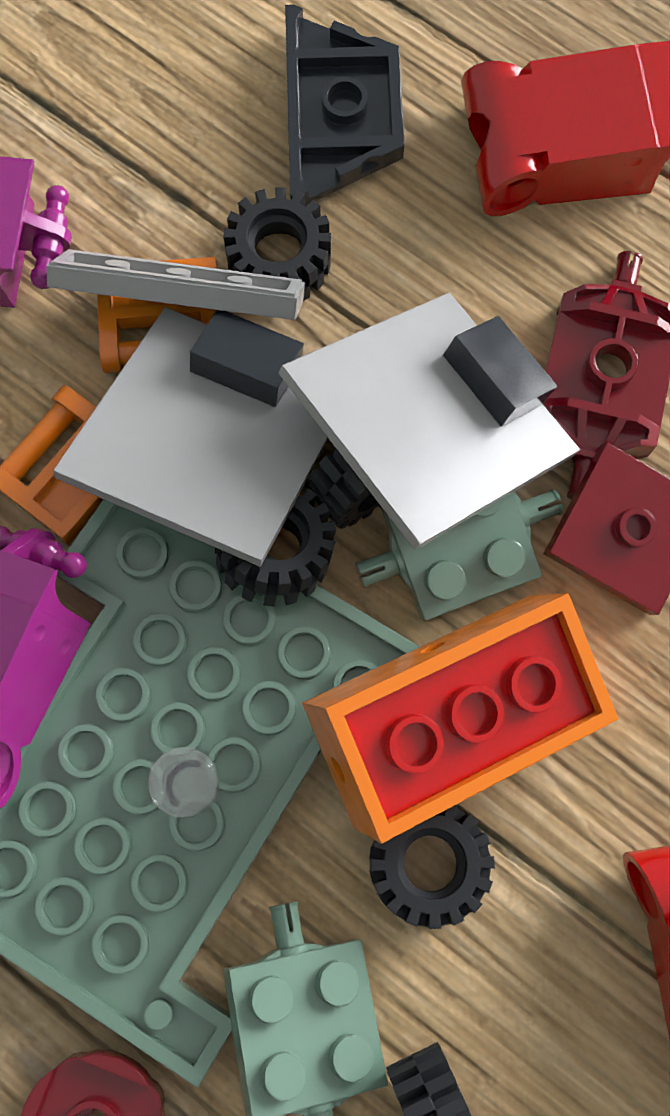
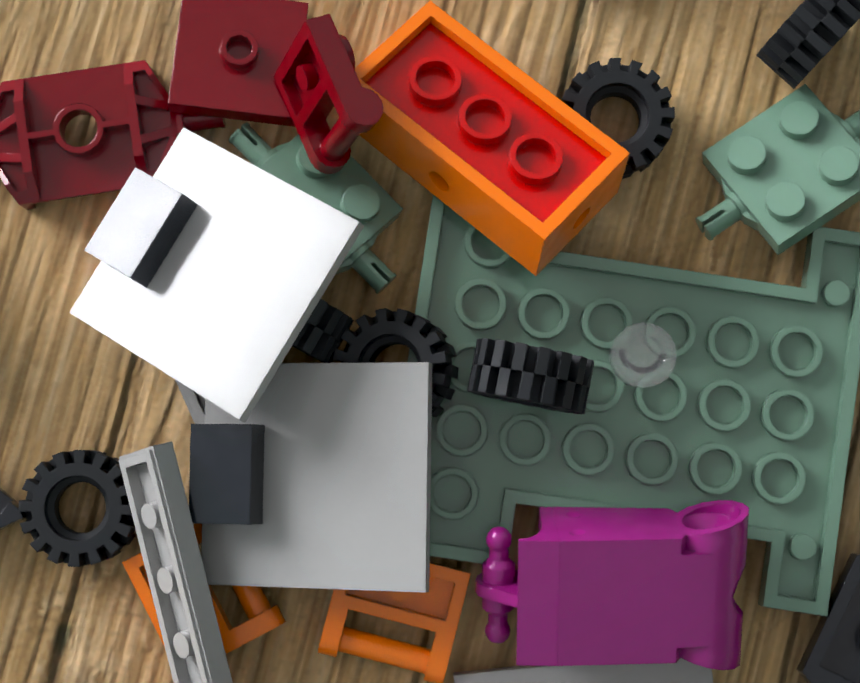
camera: 110 degrees left, 10 degrees up
none -> dark red plate [273,14,383,174]
none -> black tyre [467,338,594,415]

